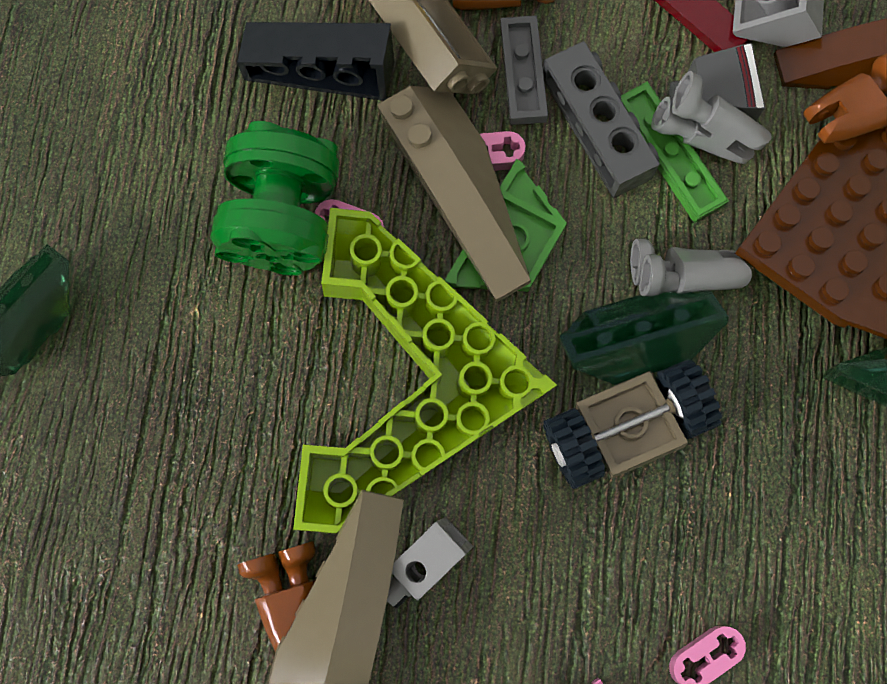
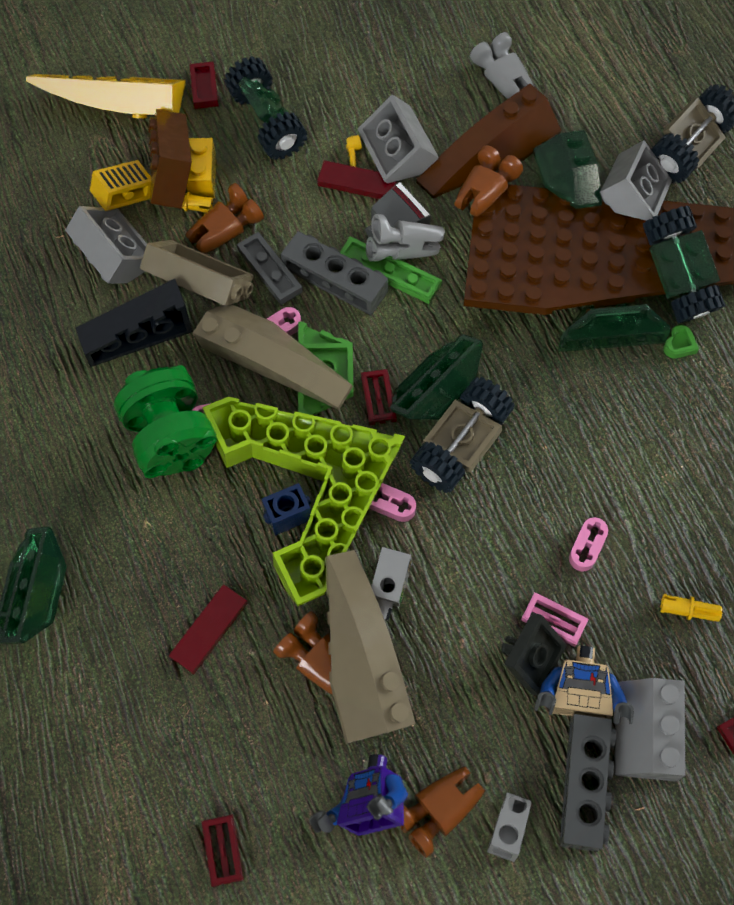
camera: 30 degrees left, 10 degrees down
light grey piece [630,239,752,296] -> none
none -> dark red tile [168,584,248,675]
none -> dark blue head [261,483,311,536]
none -> dark red tile [361,369,397,426]
none -> bright pink beam [369,483,416,522]

